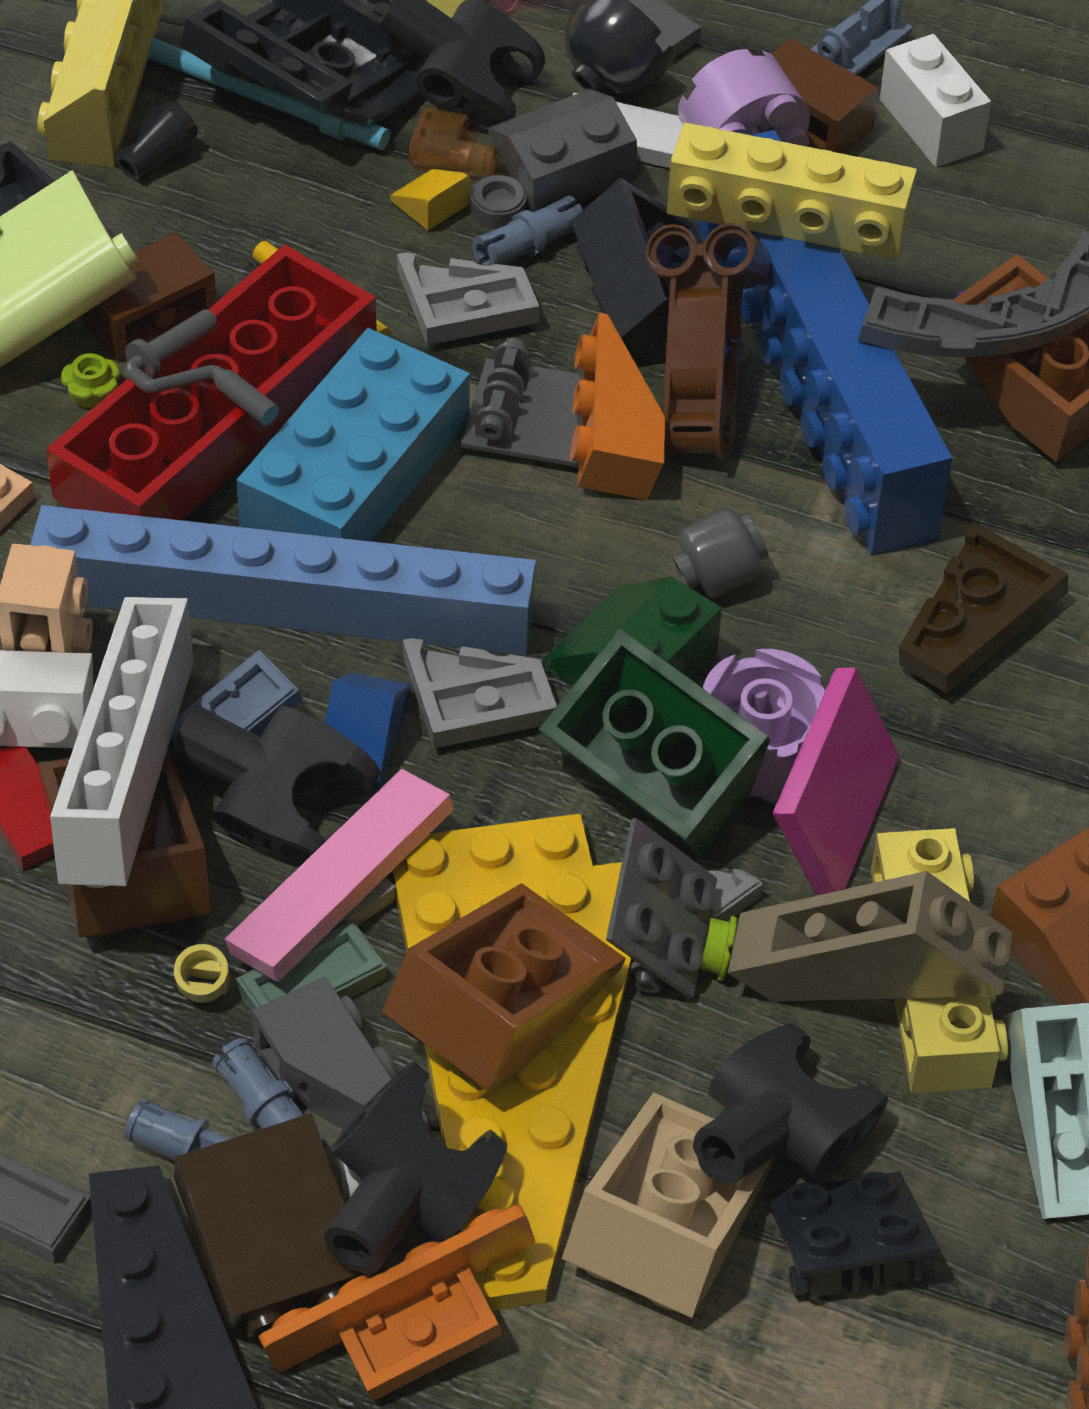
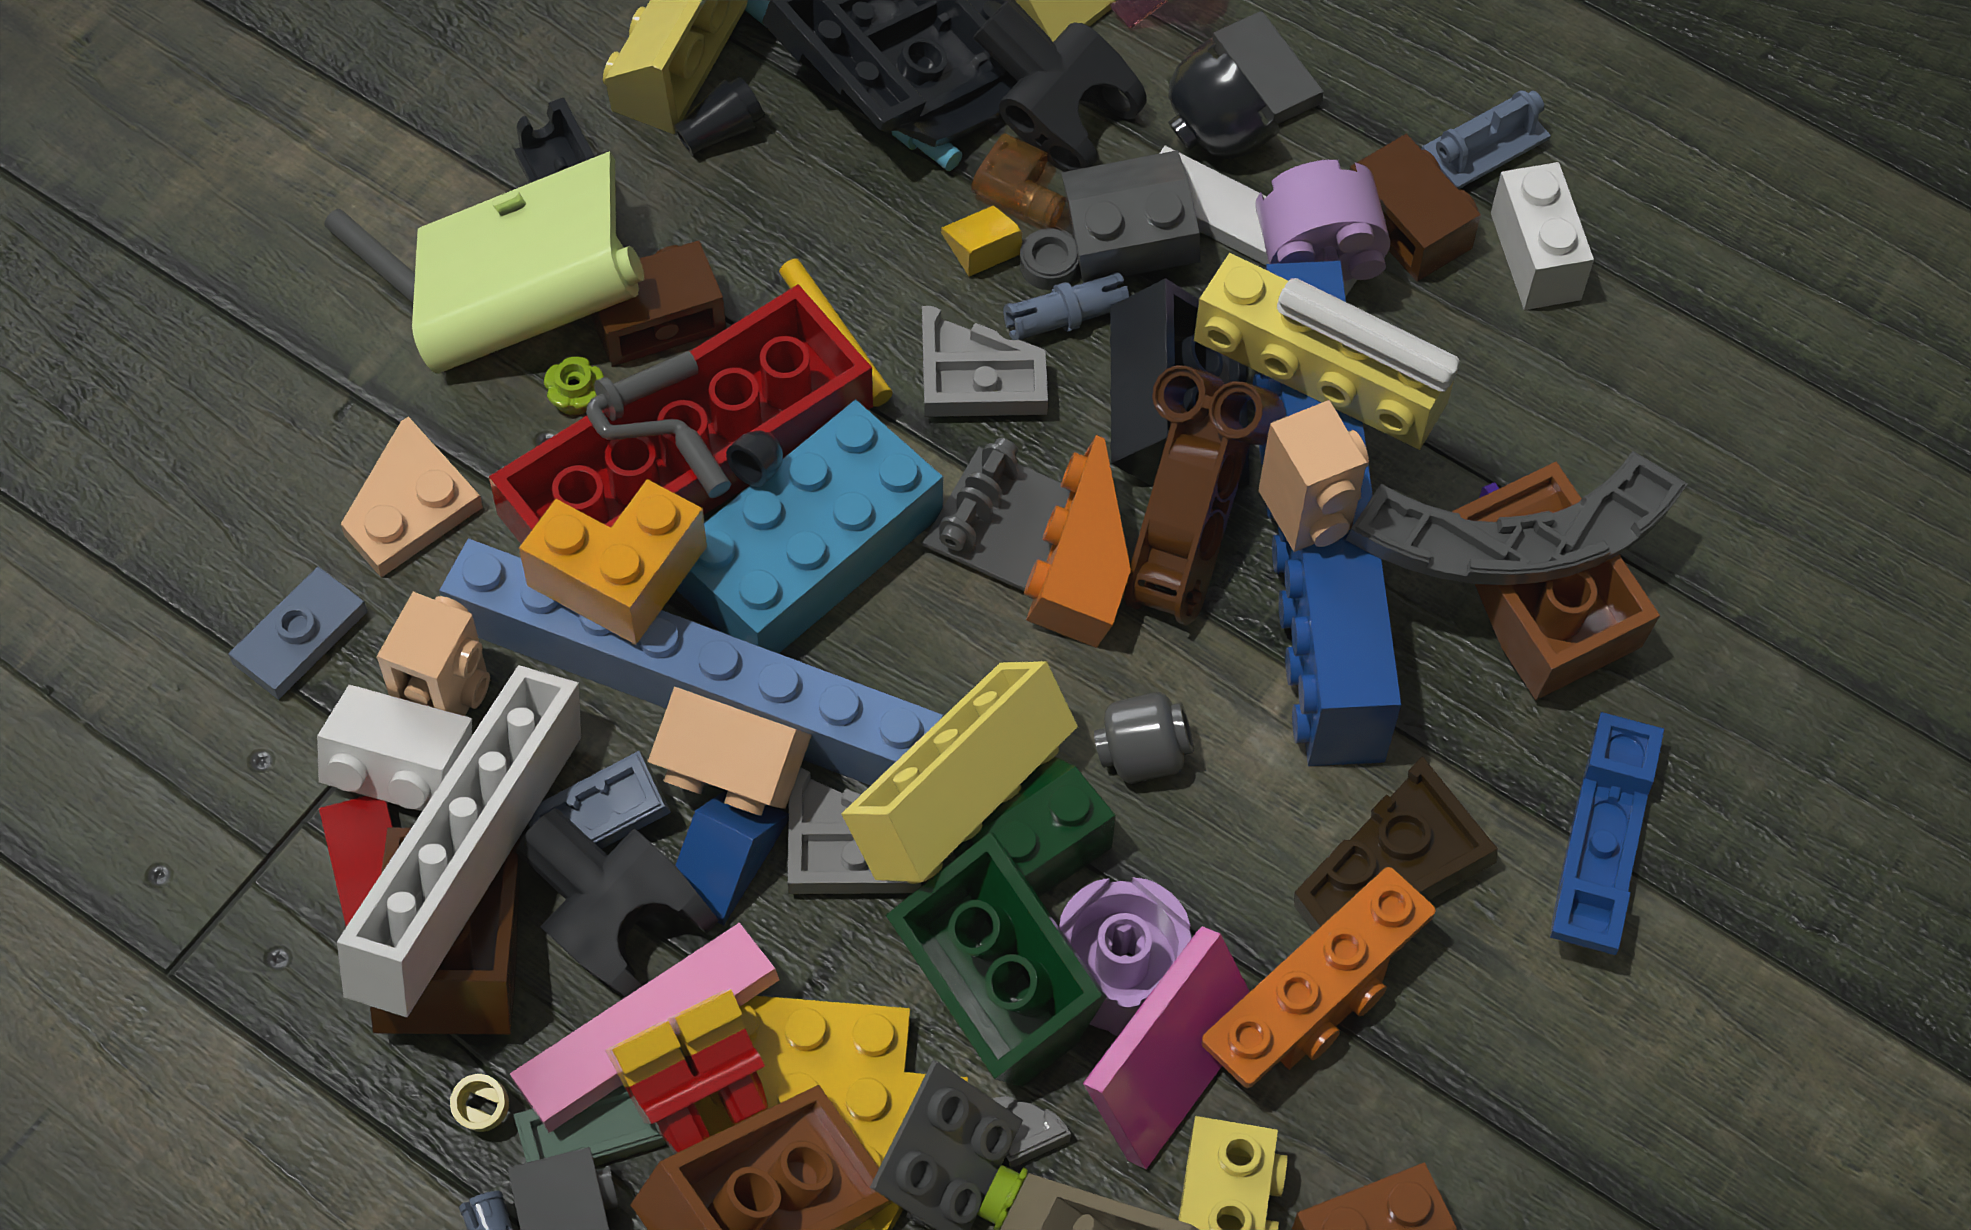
camera: 15 degrees right, 10 degrees up
none -> light orange brick [519,479,707,645]
none -> hips [605,989,768,1153]
none -> light nougat brick [648,687,812,816]
none -> black hinge [726,430,783,487]
none -> light yellow brick [841,661,1078,884]
none -> orange bracket [1202,867,1435,1088]
none -> light nougat brick [1258,400,1369,552]
none -> white axle [1277,278,1460,392]

